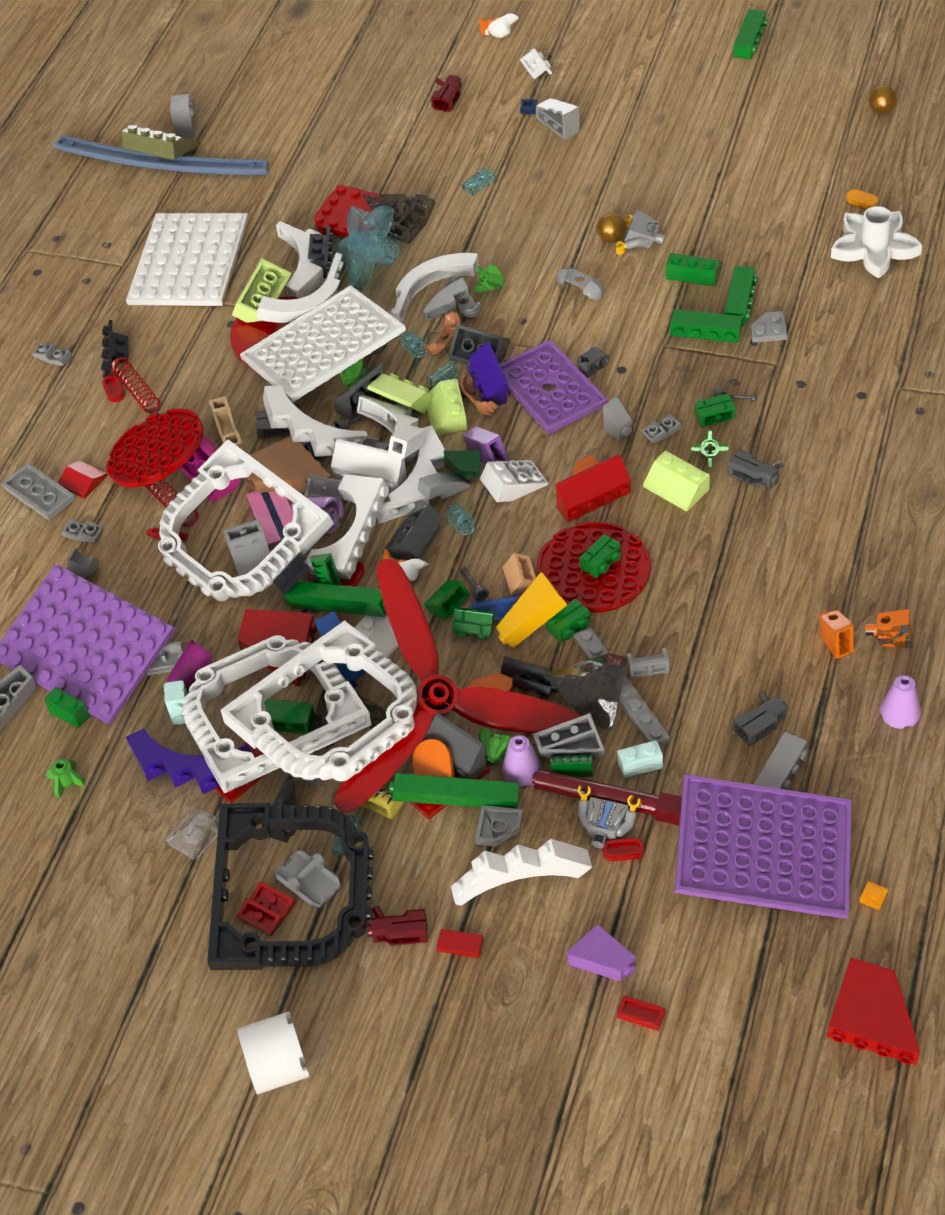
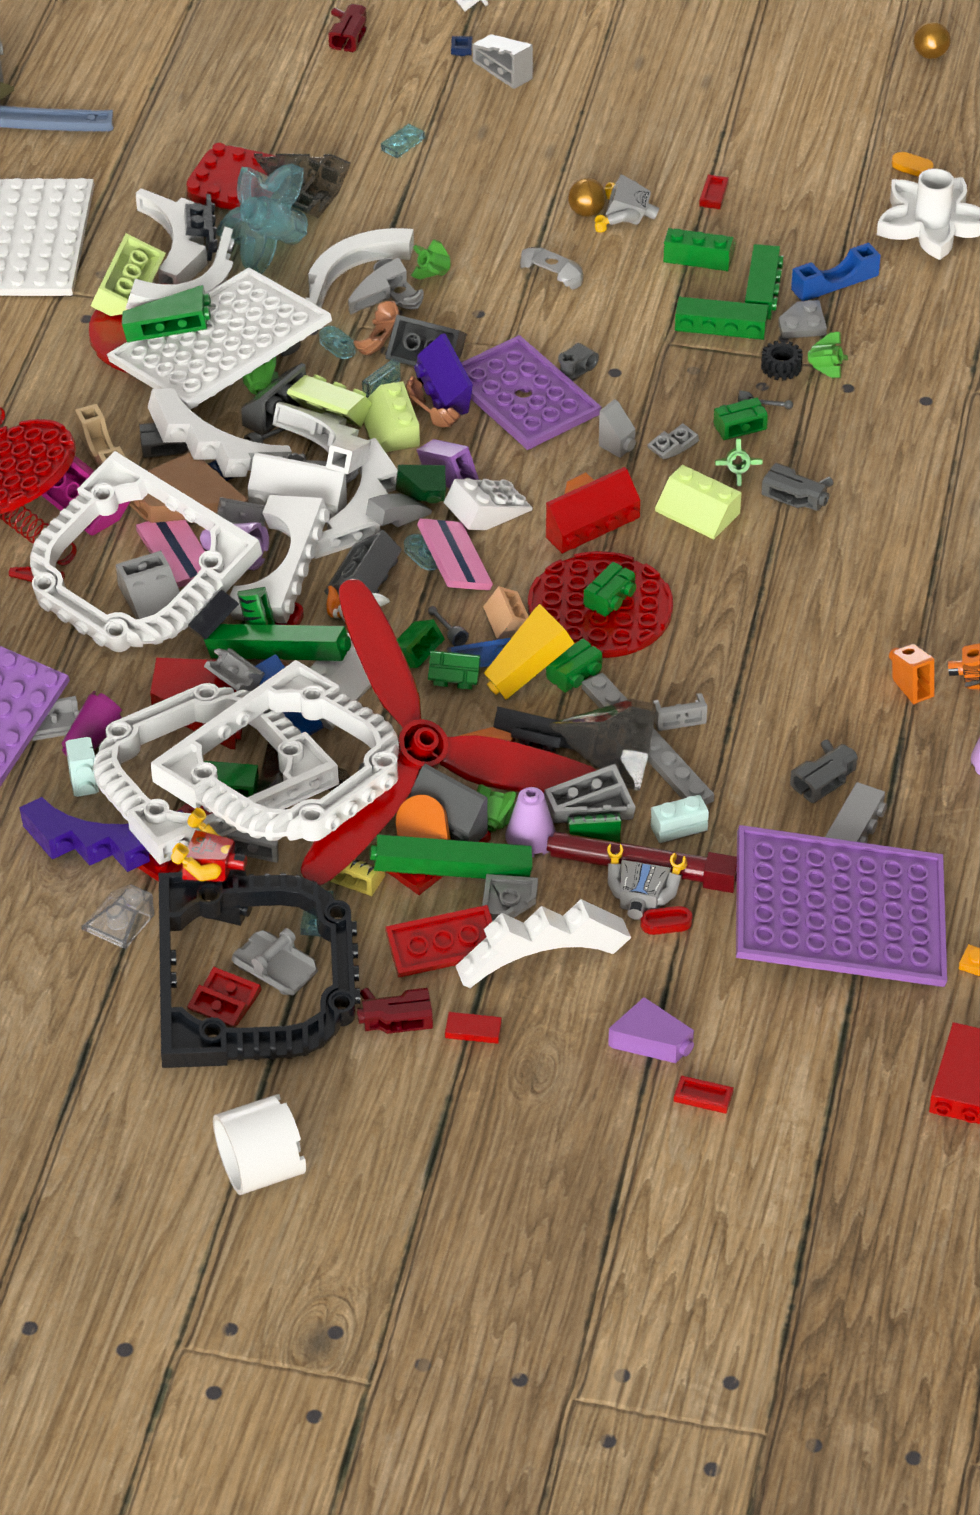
camera: 10 degrees left, 5 degrees down
none -> green slope [122,285,211,343]
none -> torso [171,807,247,882]
none -> light grey hinge [204,648,265,691]
none -> red plate [385,905,492,978]
none -> bright pink tile [417,518,493,591]
none -> red tile [699,175,729,210]
none -> black tyre [761,340,803,381]
none -> blue arch [791,243,881,301]
none -> bright green brick [808,332,848,378]

